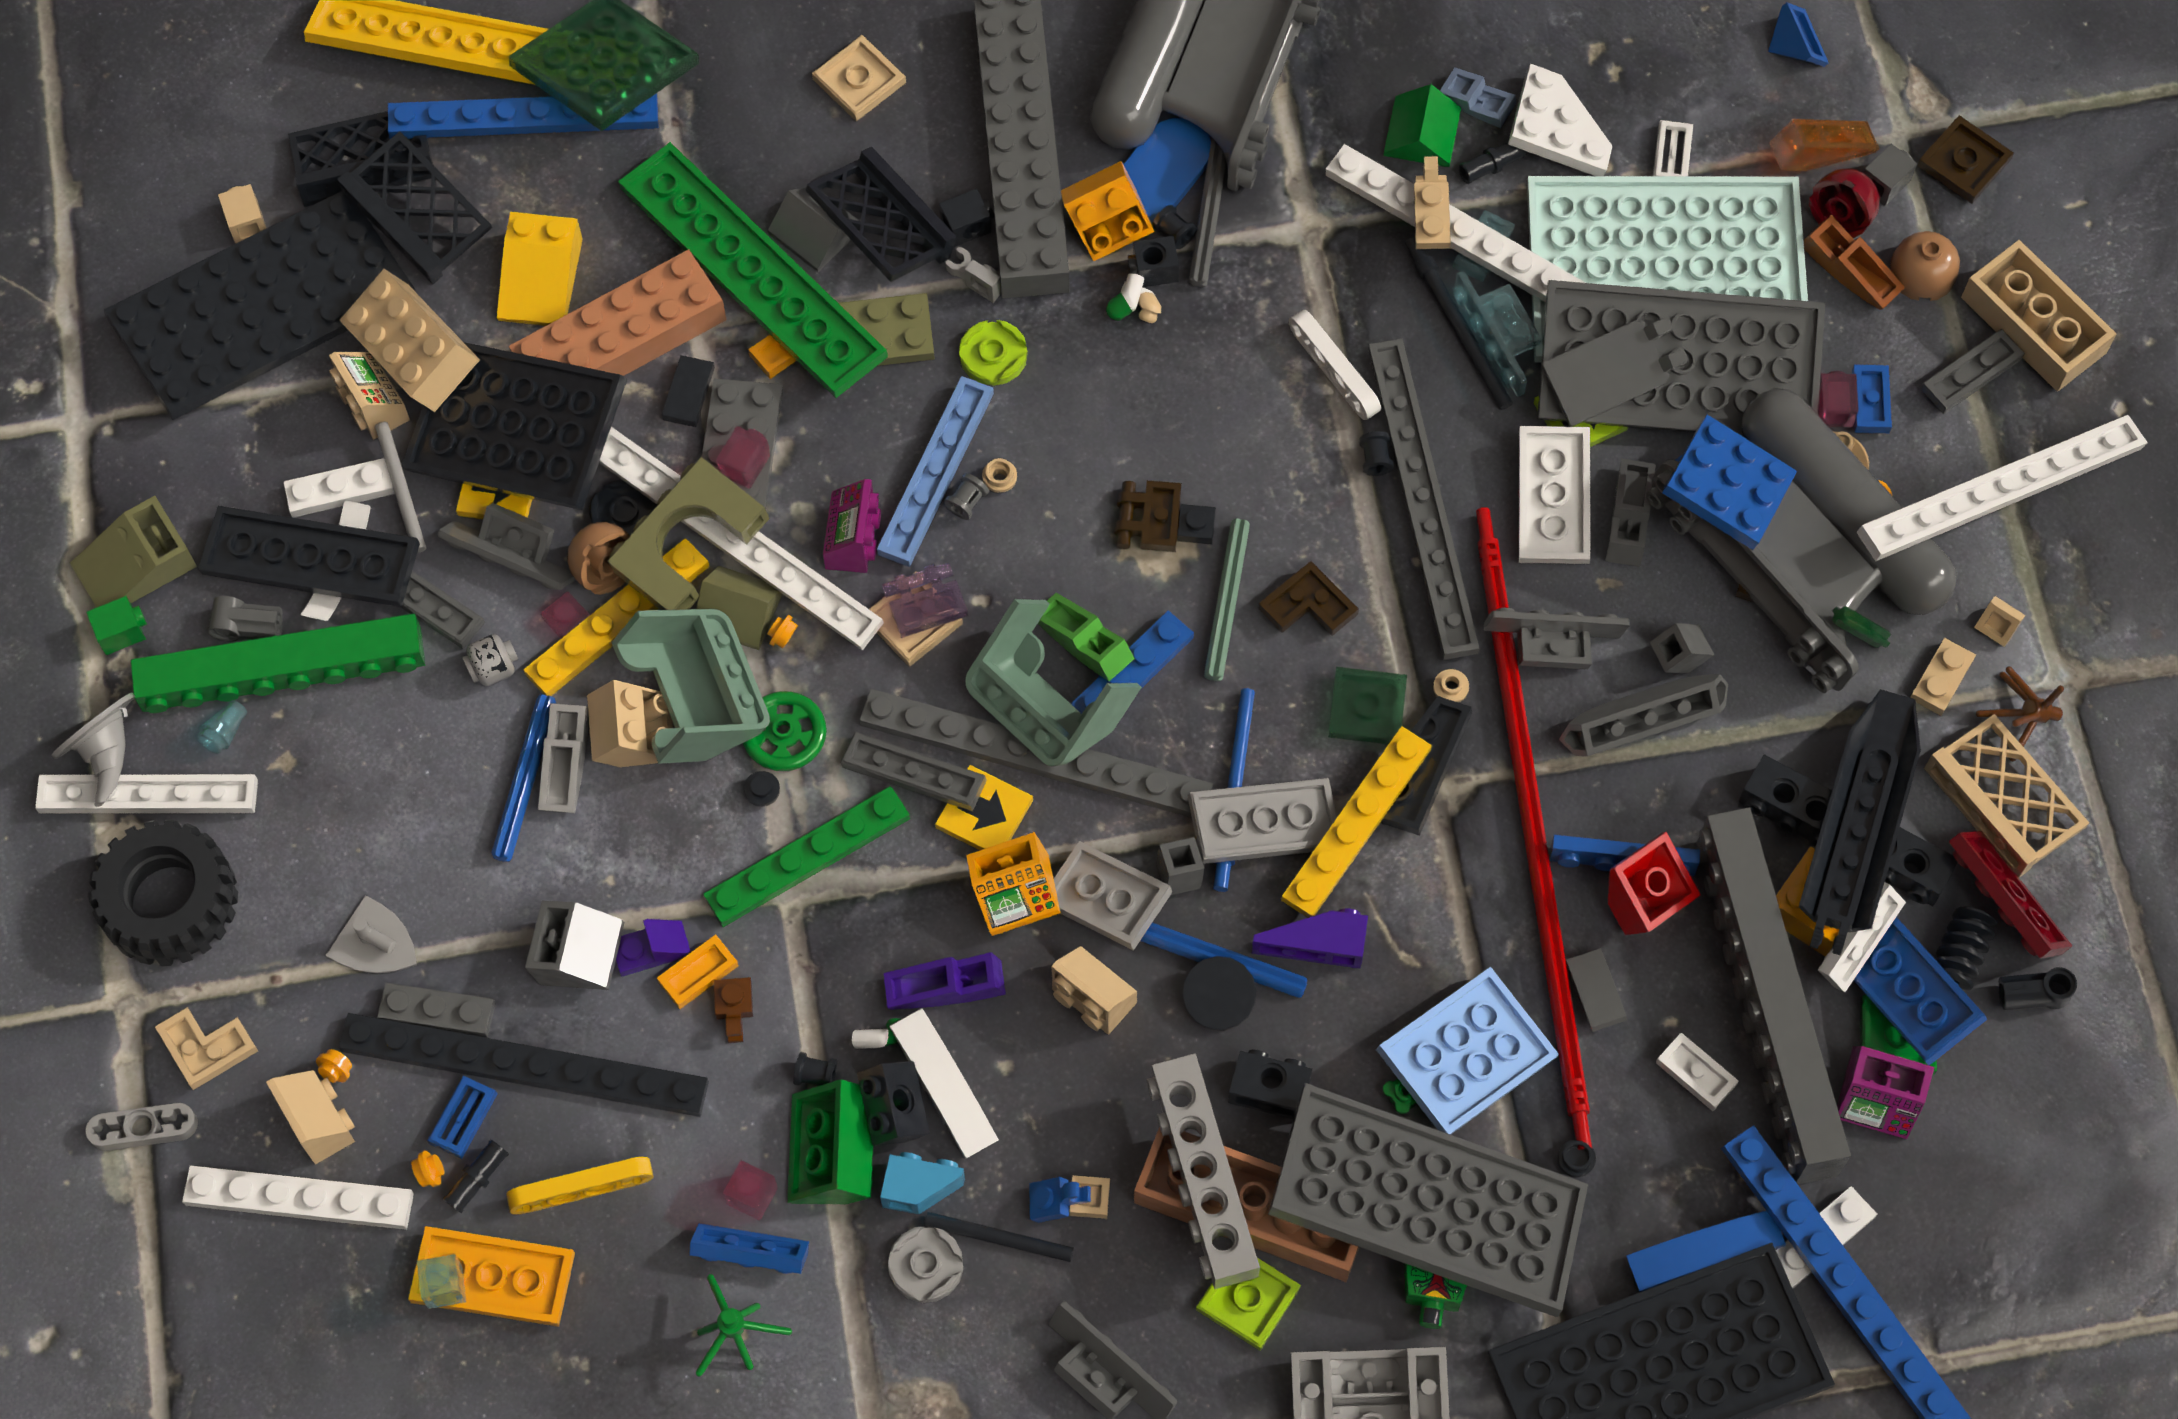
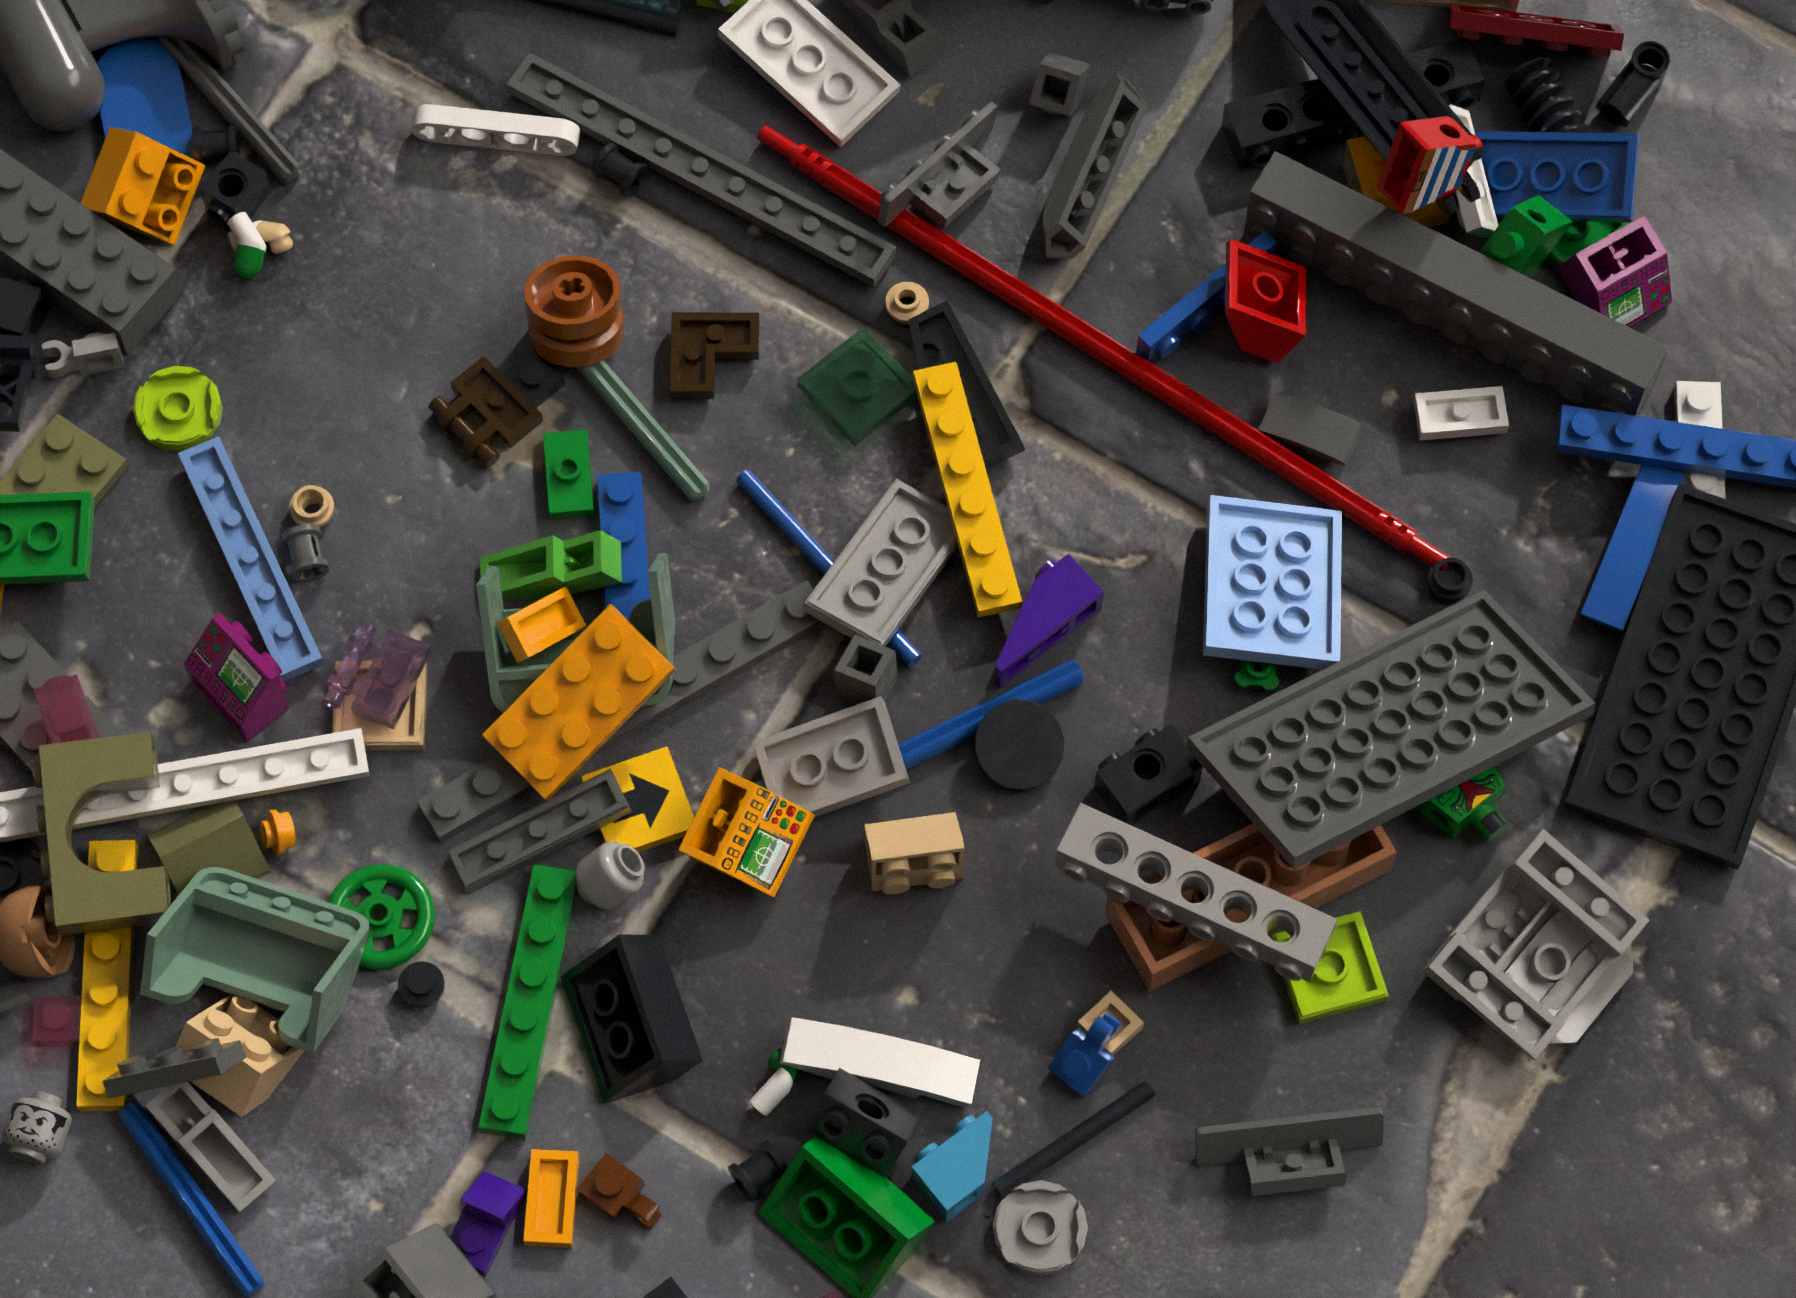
camera: 50 degrees left, 0 degrees up
dark purple slope [883,952,1006,1010] -> none
none -> dark grey plate [102,1038,246,1098]
none -> light orange plate [482,604,677,800]
none -> light orange tile [497,586,586,663]
none -> dark orange wheel [524,255,624,367]
none -> green plate [543,429,594,520]
none -> black slope [560,934,703,1103]
none -> light grey head [576,841,645,910]
none -> red torso [1376,116,1483,215]
none -> green torso [1479,195,1573,278]

